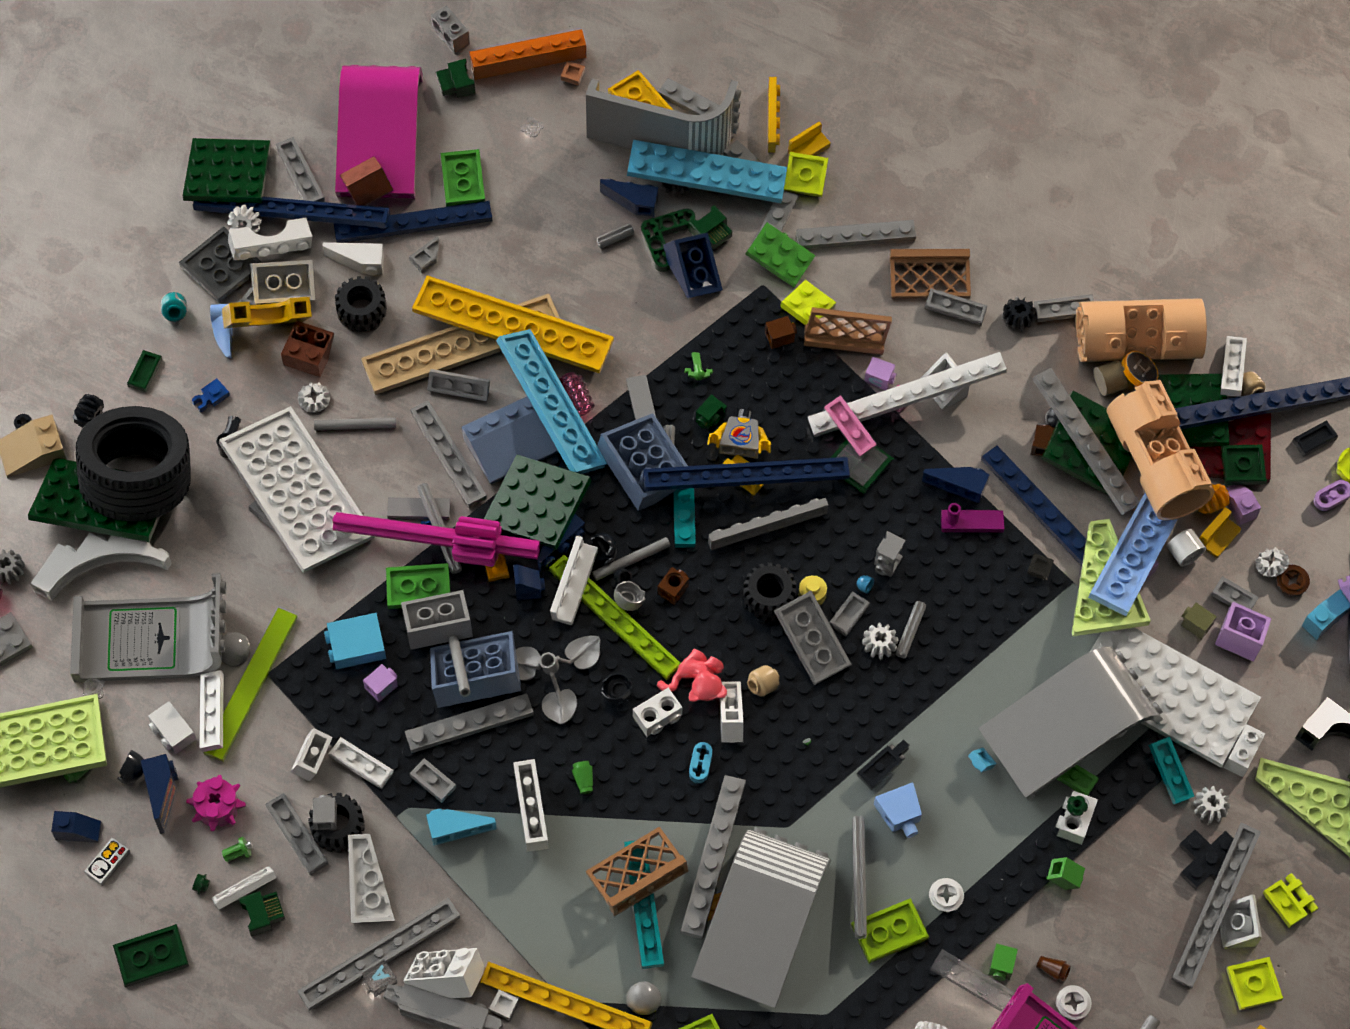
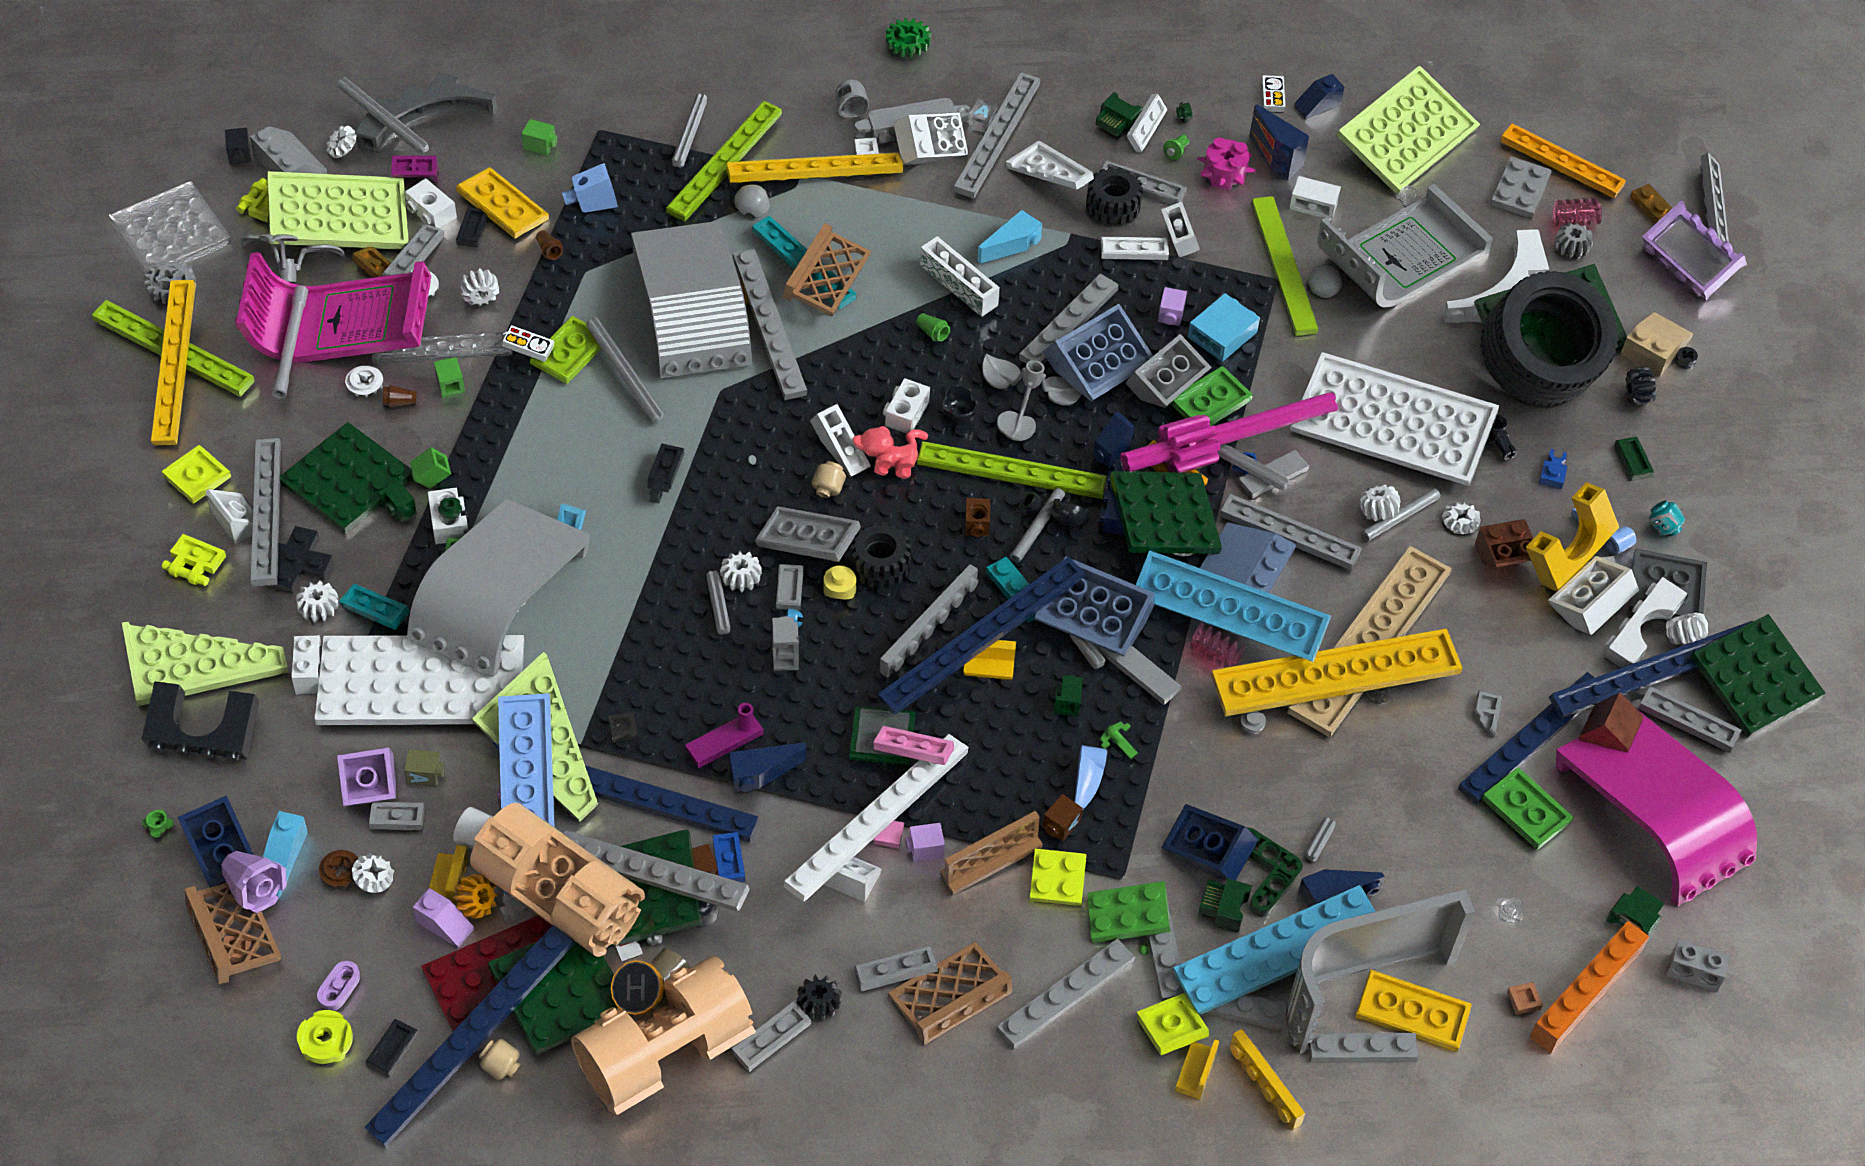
camera: 145 degrees right, 10 degrees down
dark green tile [113,924,189,987] -> none
black hair [117,750,144,784] -> none
white plate [200,670,224,752] -> none
light grey brick [313,795,337,830] -> none
white slope [323,242,384,276] -> none
black tyre [335,276,387,332] -> none
light grey plate [410,758,456,803] -> none
light grey plate [427,369,490,401] -> none
light grey piece [448,635,471,697] -> none
white fence [550,536,598,625] -> none
light grey hair [614,581,646,611] -> none
medium azure beam [689,742,712,783] -> none
torso [707,409,771,459] -> none
light blue torso [874,782,922,838] -> none
white gear [929,878,964,913] -> none
white plate [1220,336,1247,397] -> none
dark green tile [1221,445,1267,485] -> none
none -> dark green plate [280,422,413,534]
none -> dark green brick [378,480,417,522]
none -> tile [502,325,555,362]
none -> blue plate [713,832,745,882]
none -> light blue piece [1074,745,1107,809]
none -> white gear [1360,485,1401,521]

